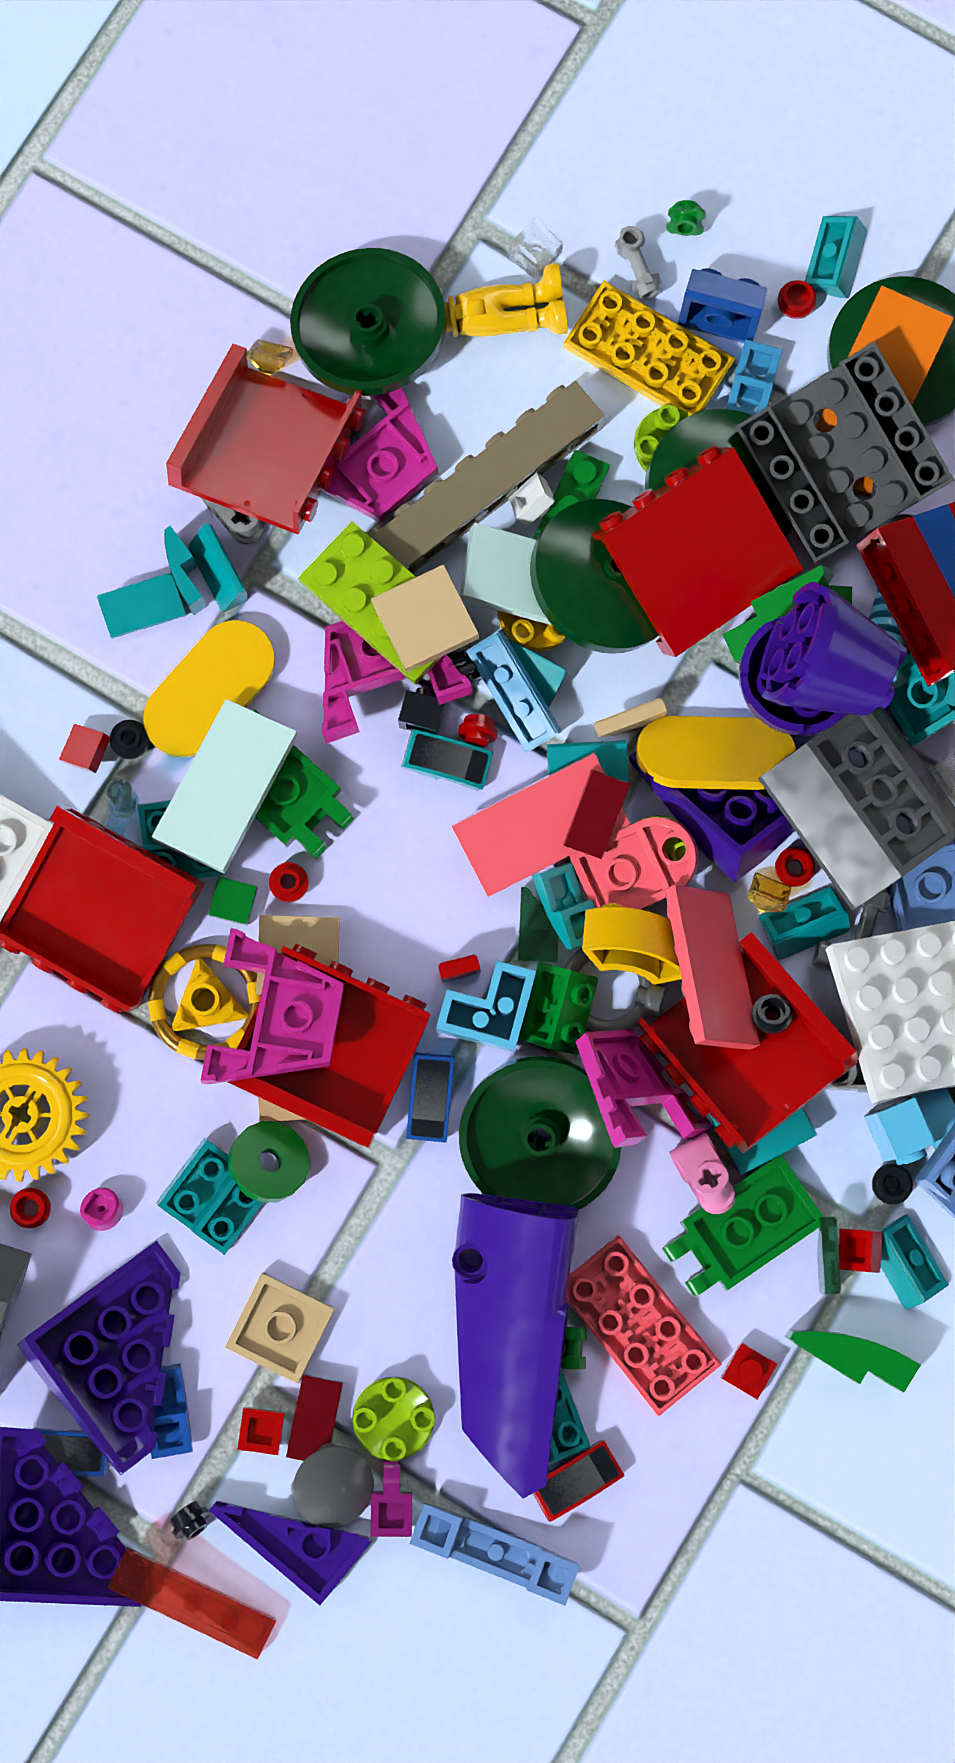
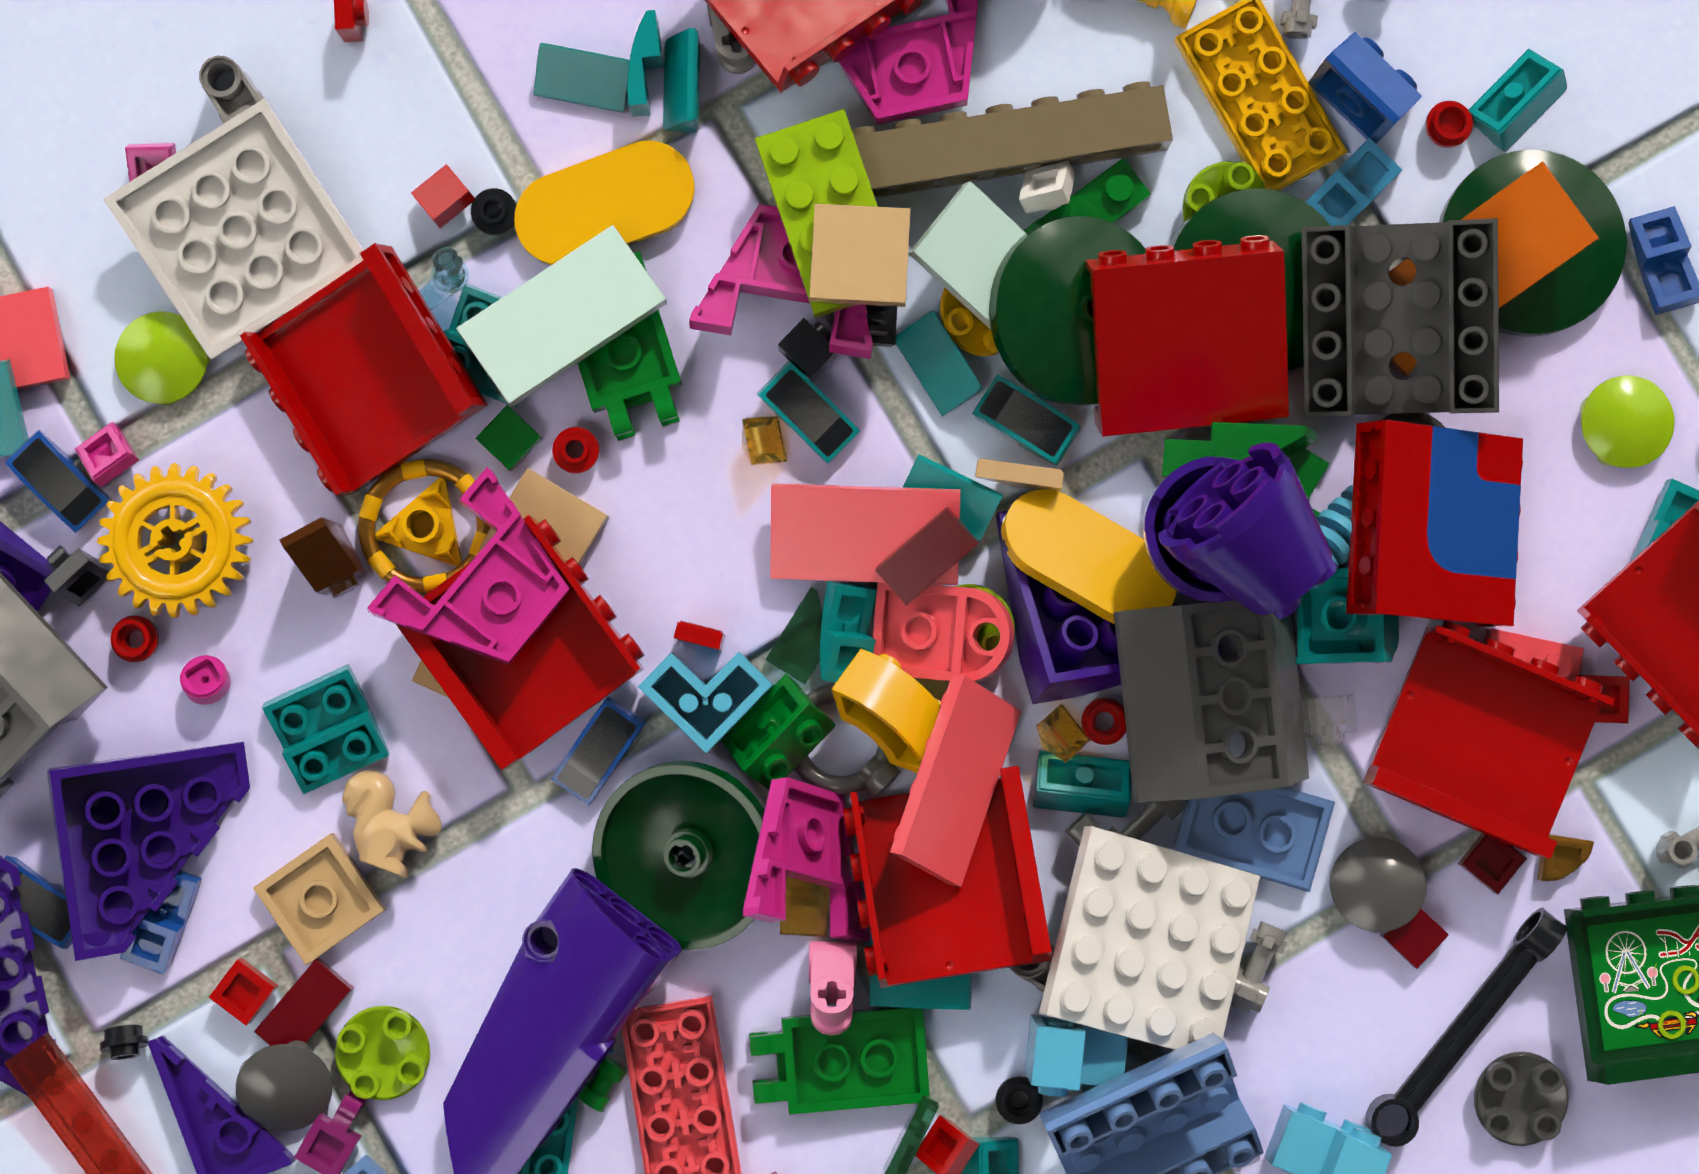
camera: 30 degrees right, 5 degrees up
green tile [228,1121,310,1203] -> none
red plate [458,714,498,747] -> none
tile [466,629,562,753] -> none
black plate [752,994,793,1034] -> none
none -> reddish brown slope [279,517,367,598]
none -> tan animal [342,770,442,878]
none -> clear yellow slope [742,416,787,465]
none -> clear yellow slope [780,877,829,937]
none -> slope [972,374,1082,467]

